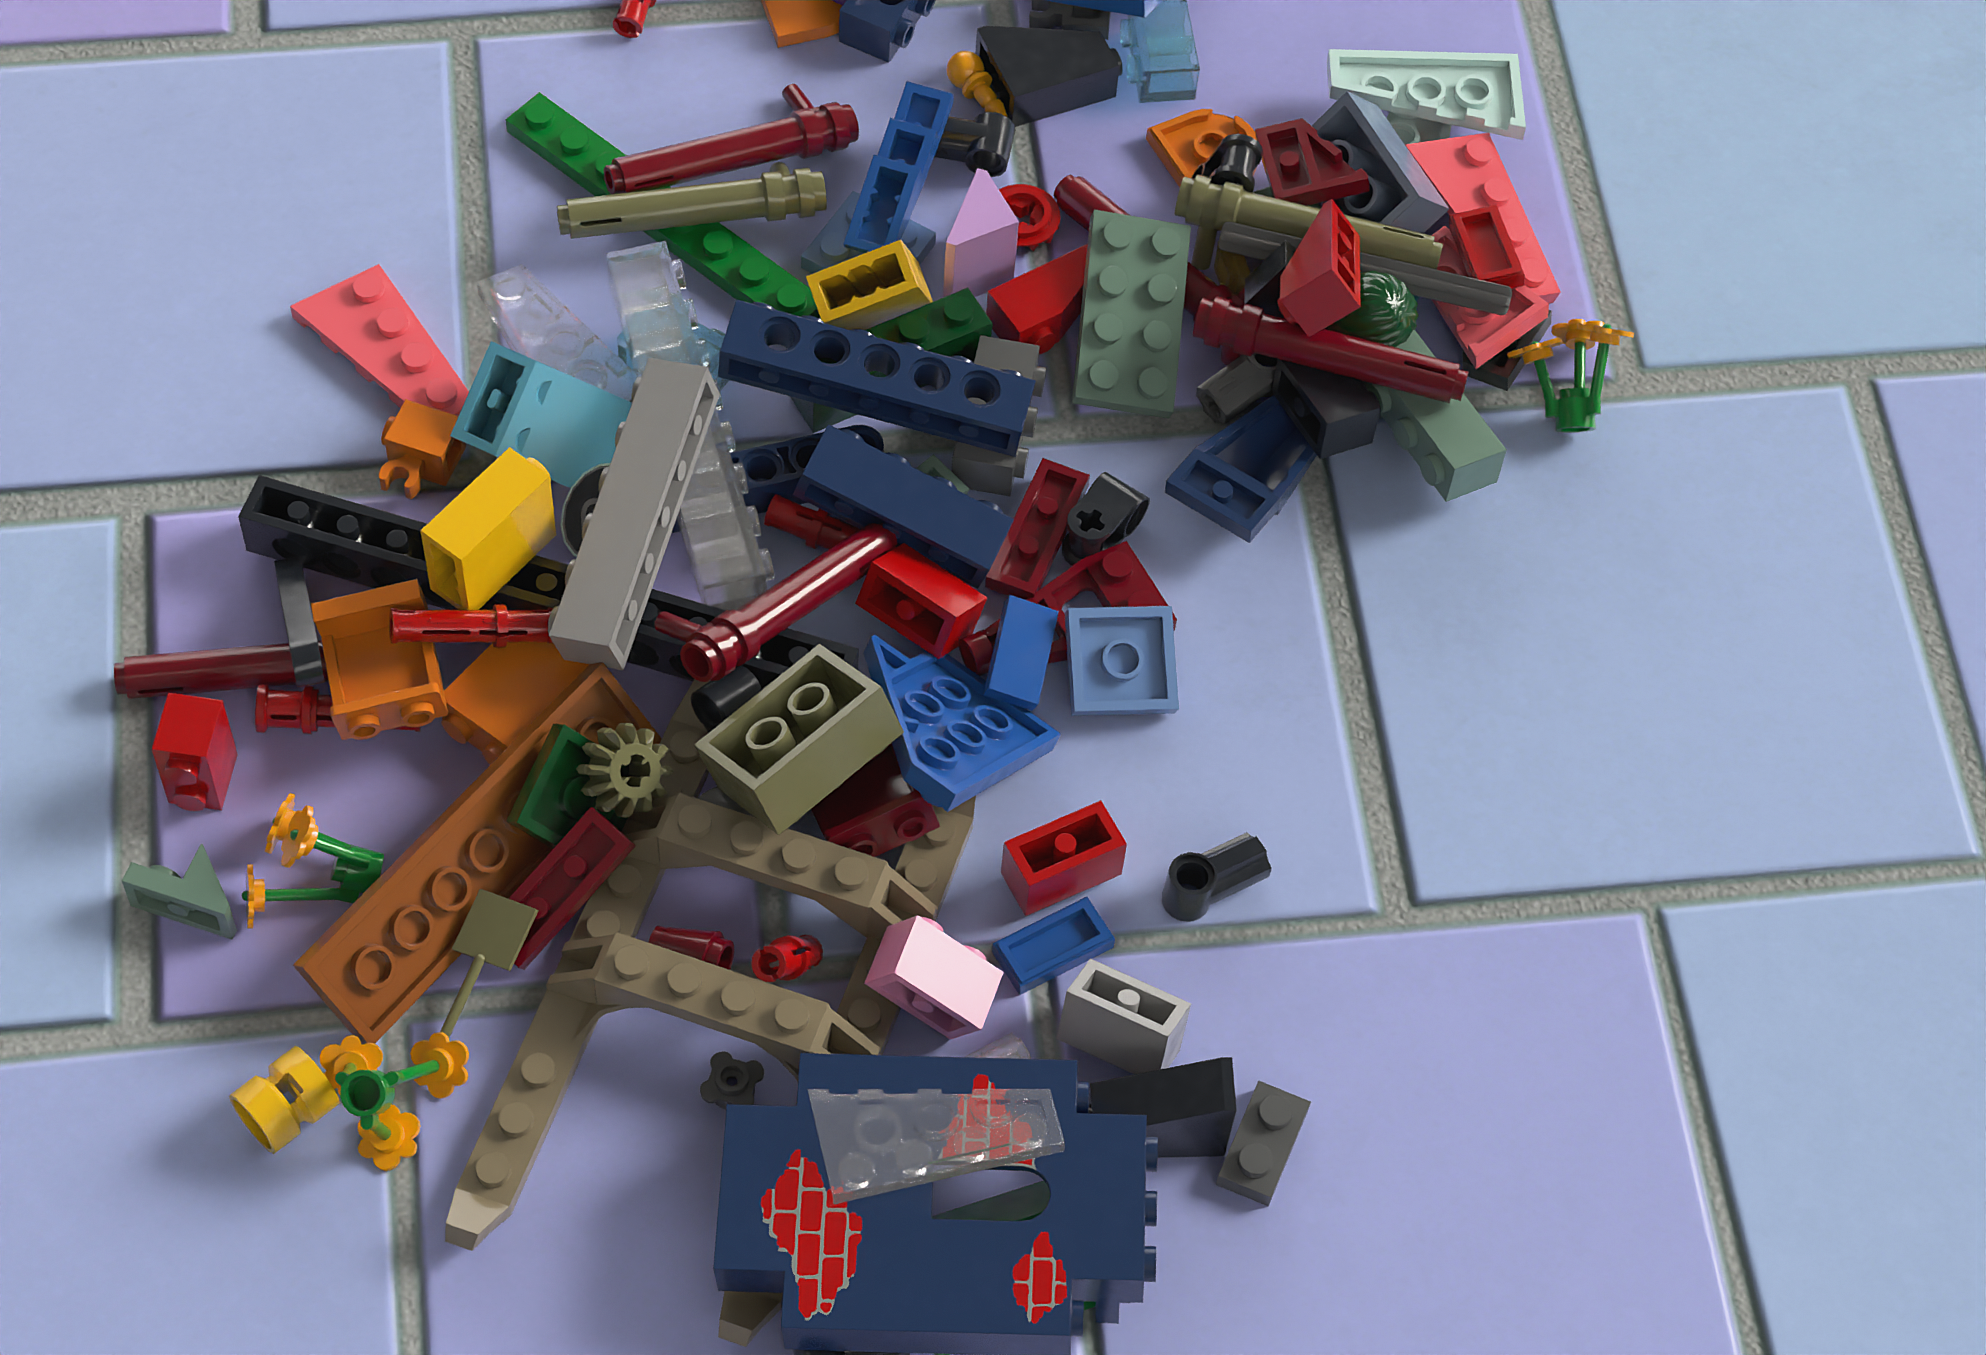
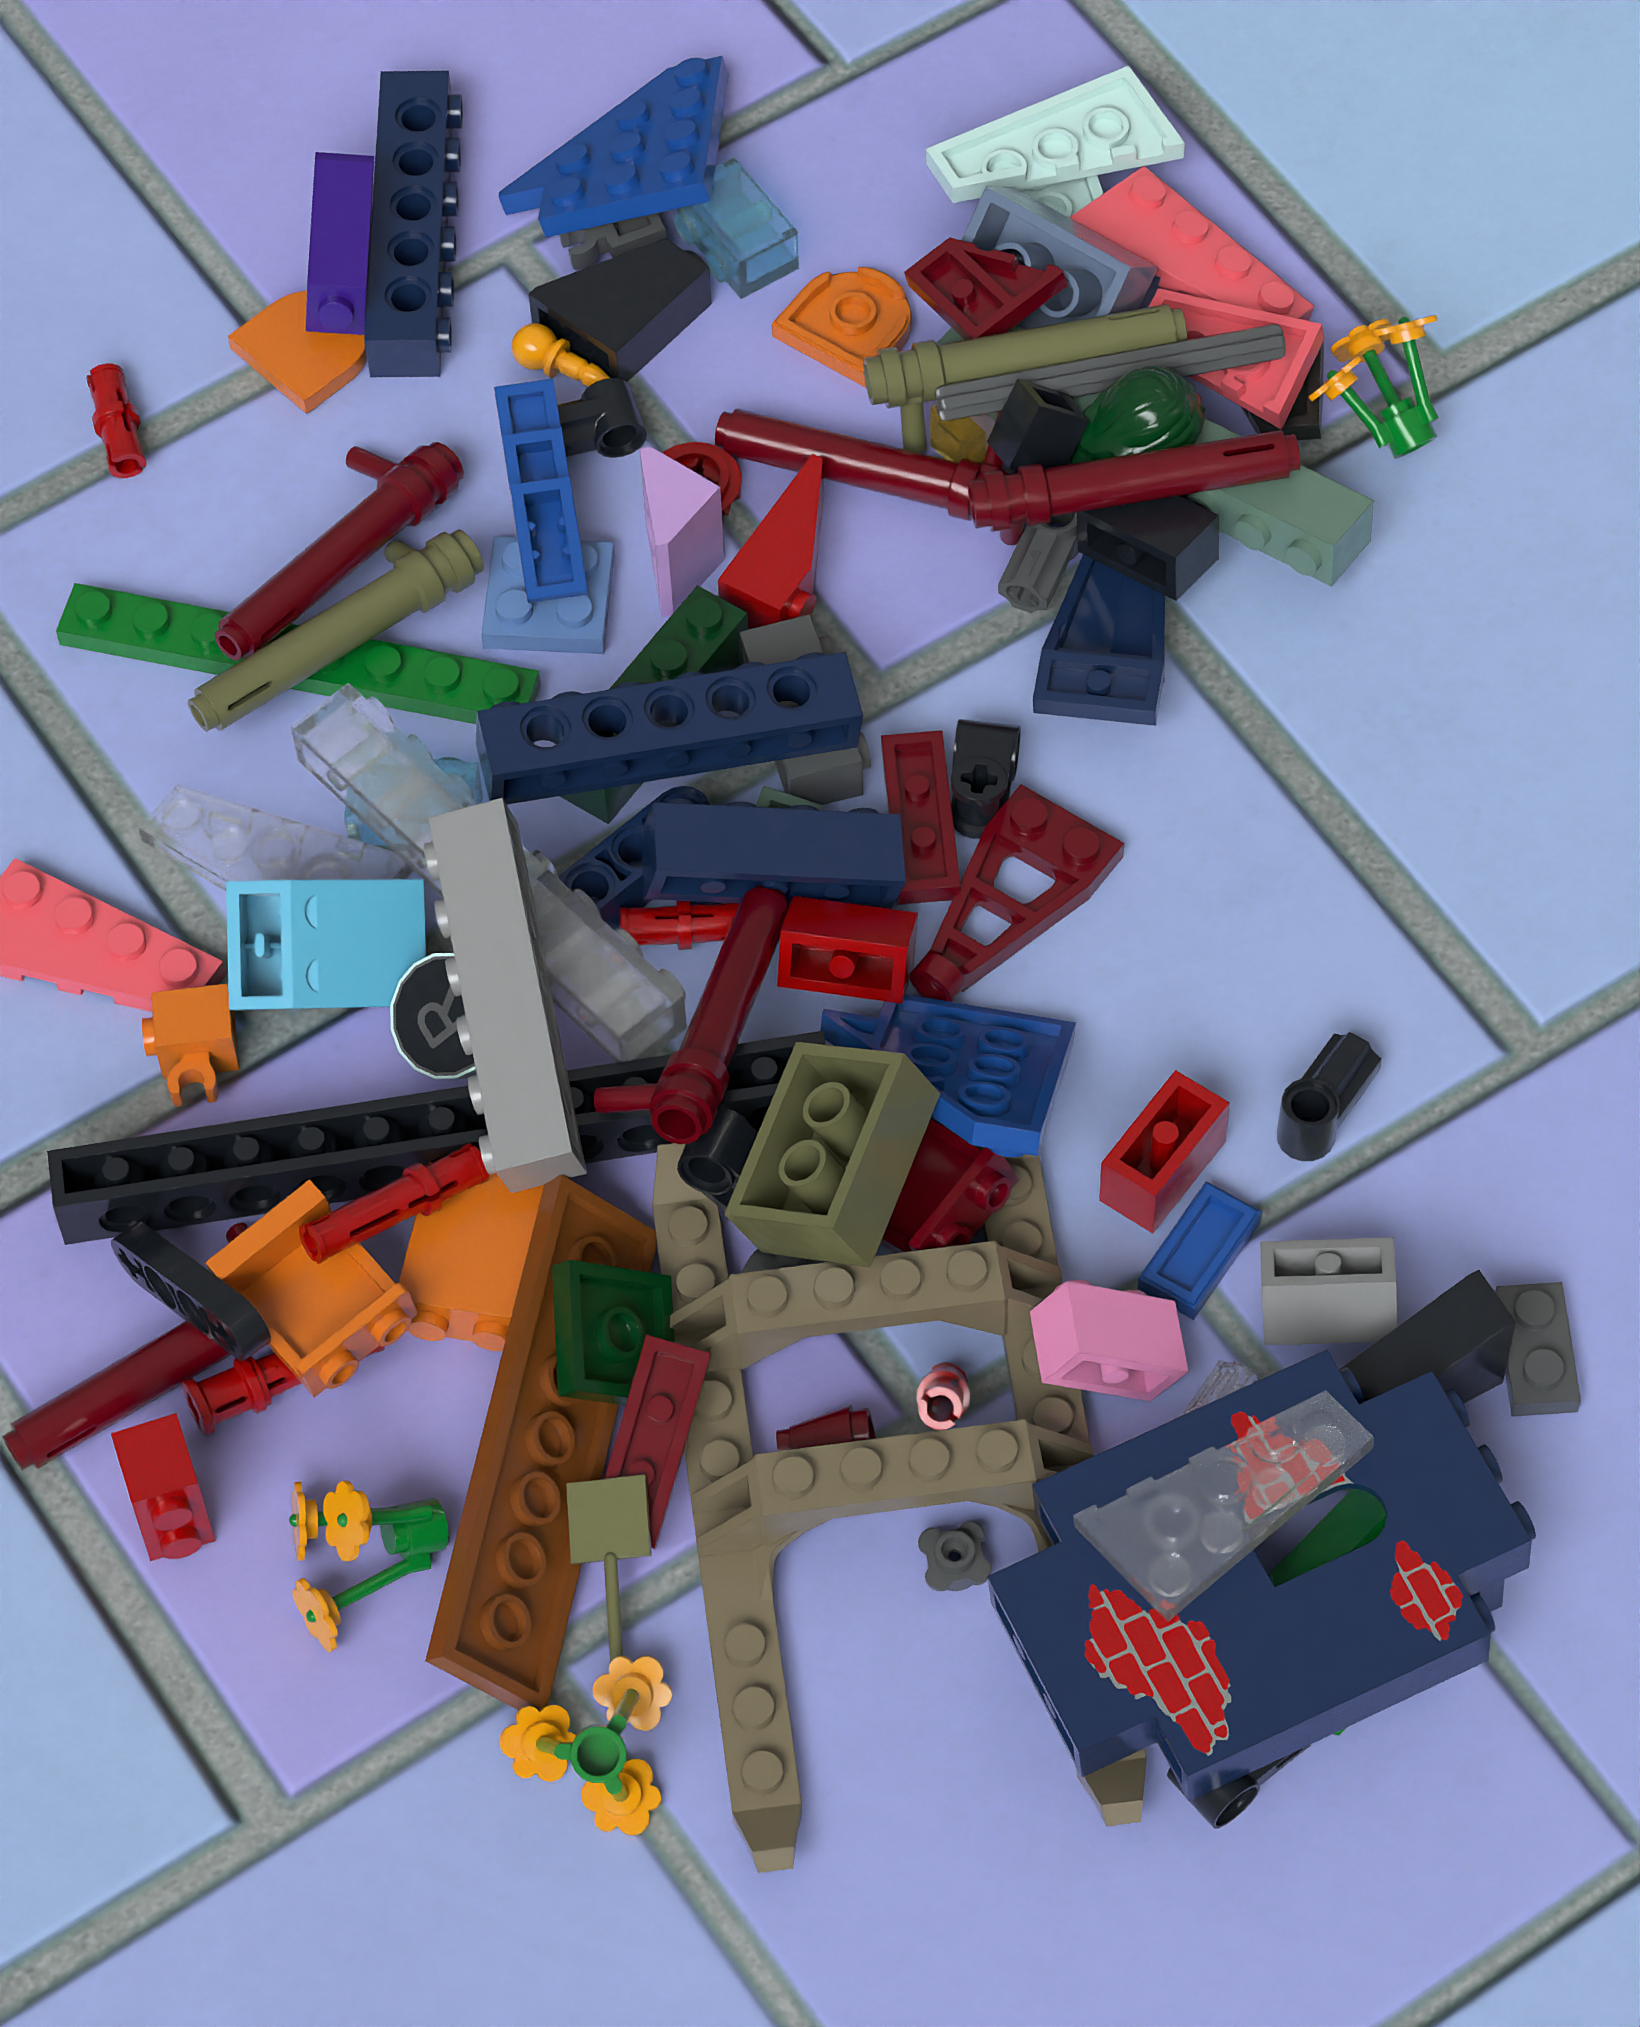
camera: 20 degrees left, 0 degrees up
sand green slope [122,844,237,939] -> none
yellow wheel [229,1045,340,1154] -> none
yellow brick [421,447,556,610] -> none
olive gear [576,723,674,817] -> none
yellow brick [806,239,933,330] -> none
blue tile [983,595,1059,711] -> none
medium blue plate [1065,606,1179,716] -> none
sand green plate [1072,210,1191,419] -> none
black piece [1191,134,1263,193] -> none
red slope [1278,199,1361,337] -> none
red tile [1449,204,1525,289] -> none

